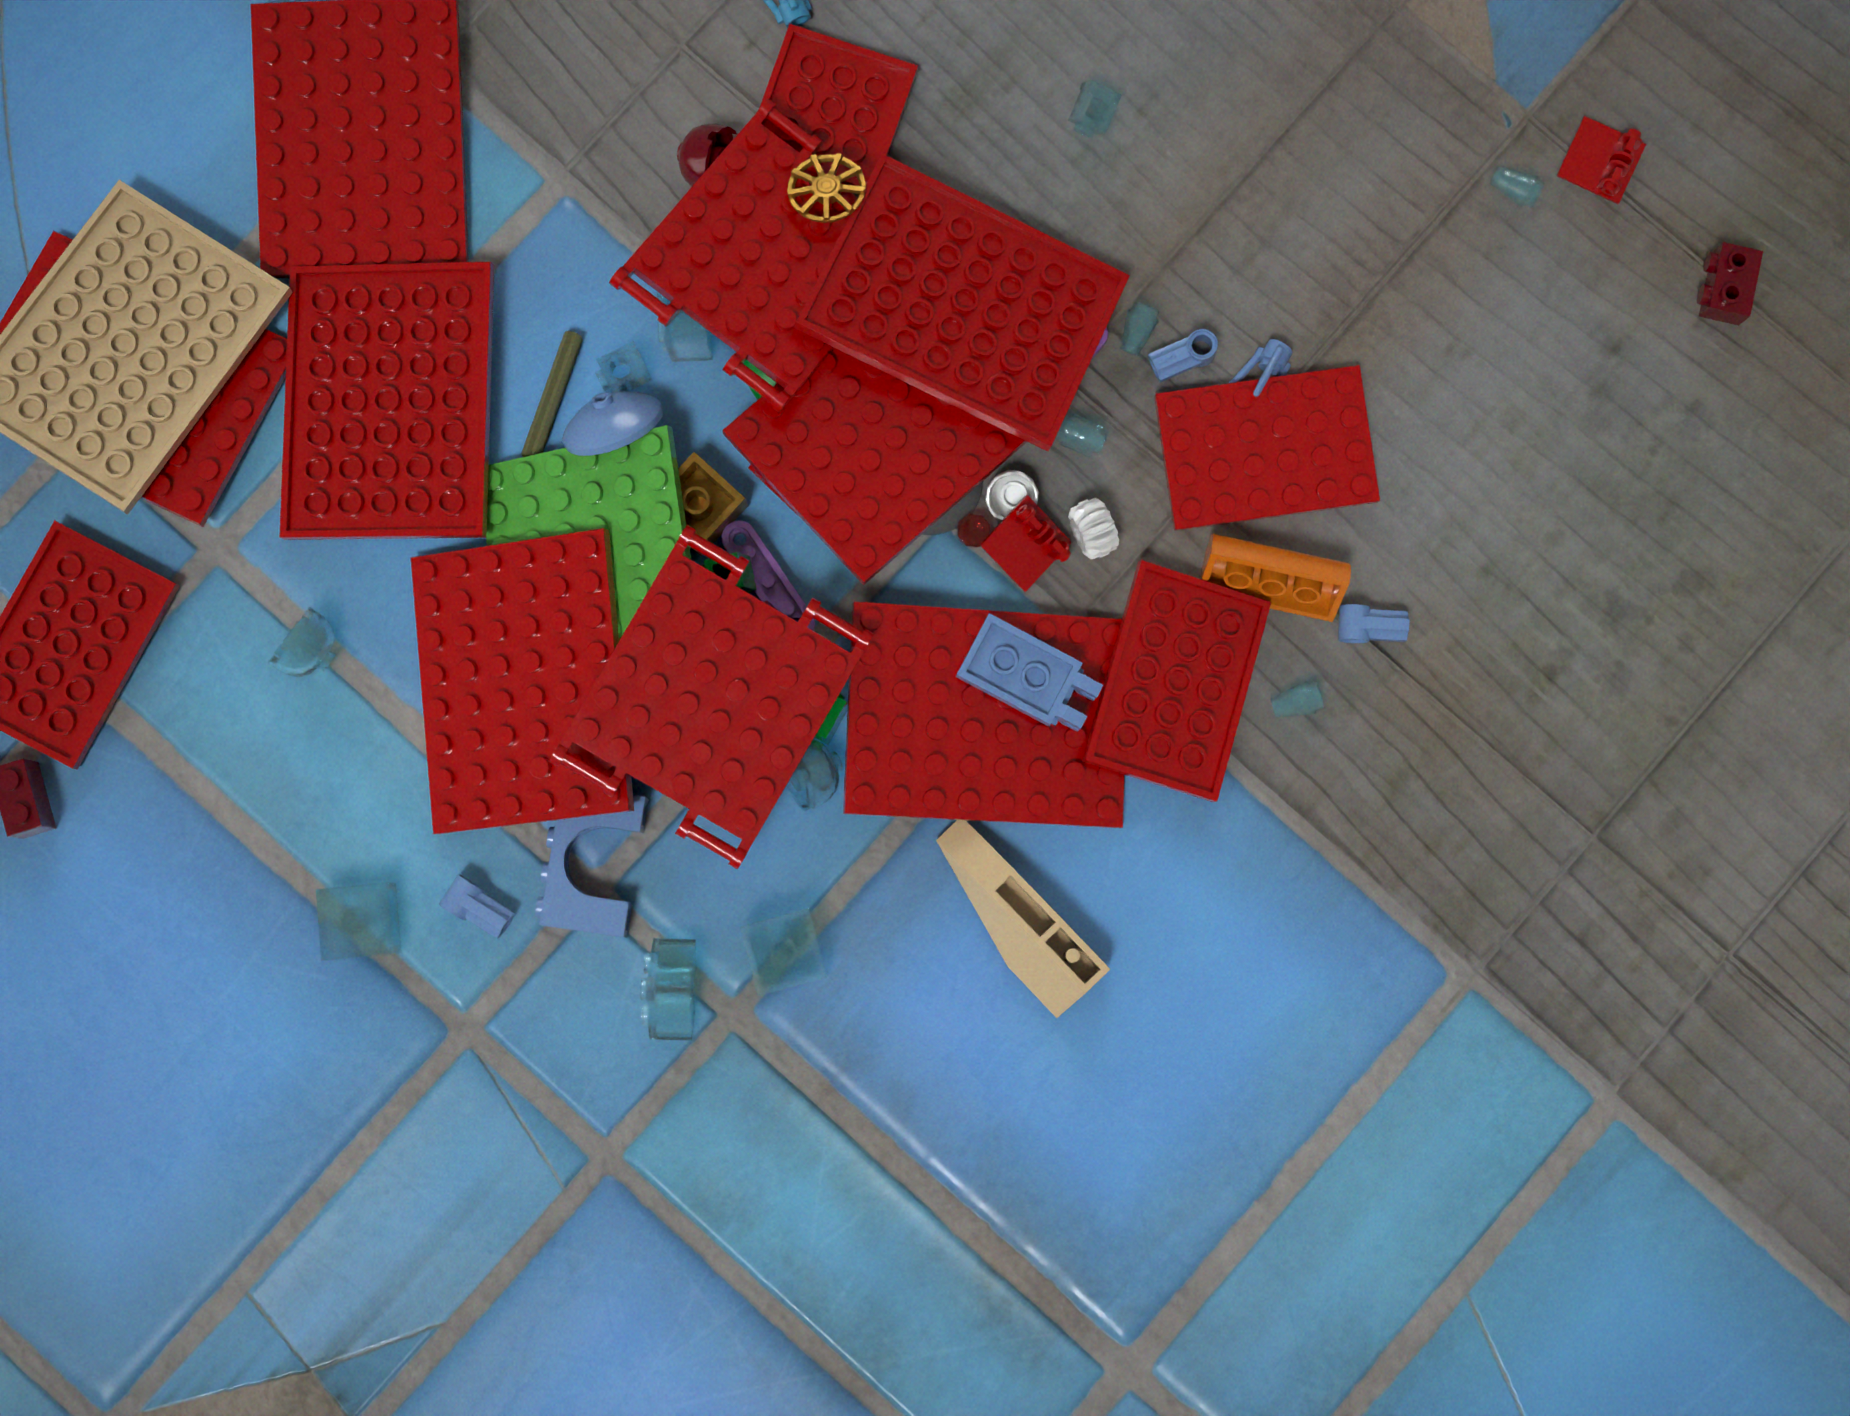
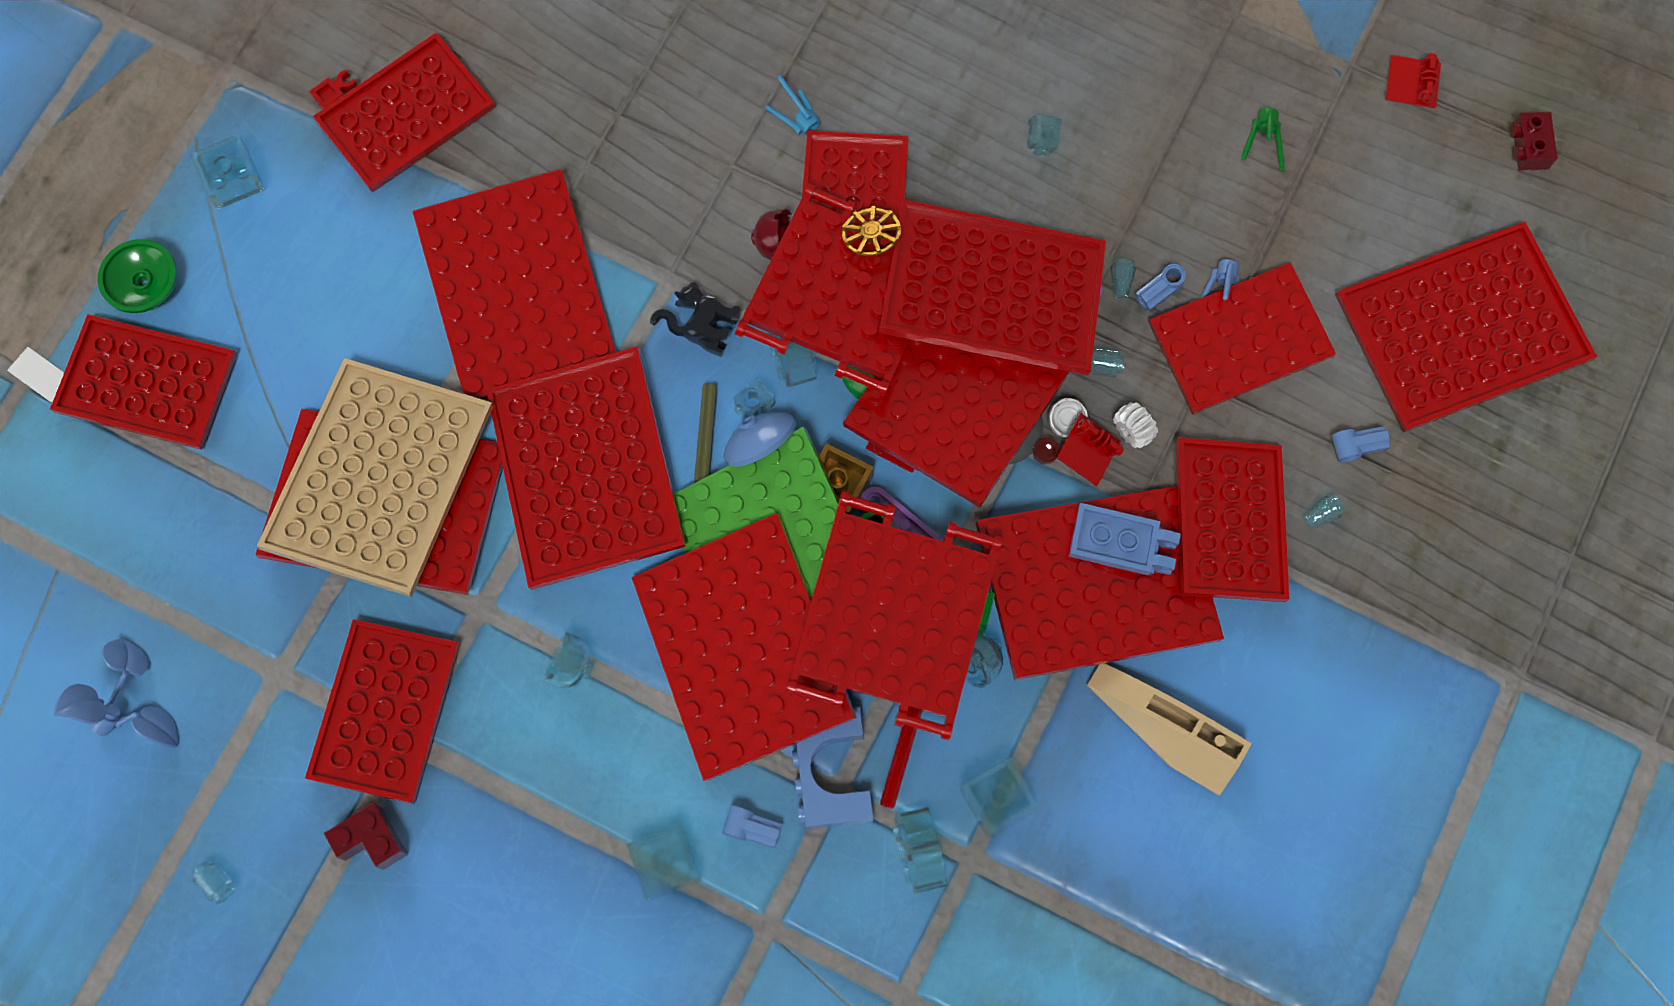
camera: 10 degrees left, 10 degrees down
orange brick [1200,533,1351,622] -> none
clear light blue cone [1490,166,1545,208] -> none
none -> black animal [650,282,741,357]
none -> red axle [880,707,922,809]
none -> green plant [1241,107,1285,171]
none -> red plate [1336,222,1597,432]

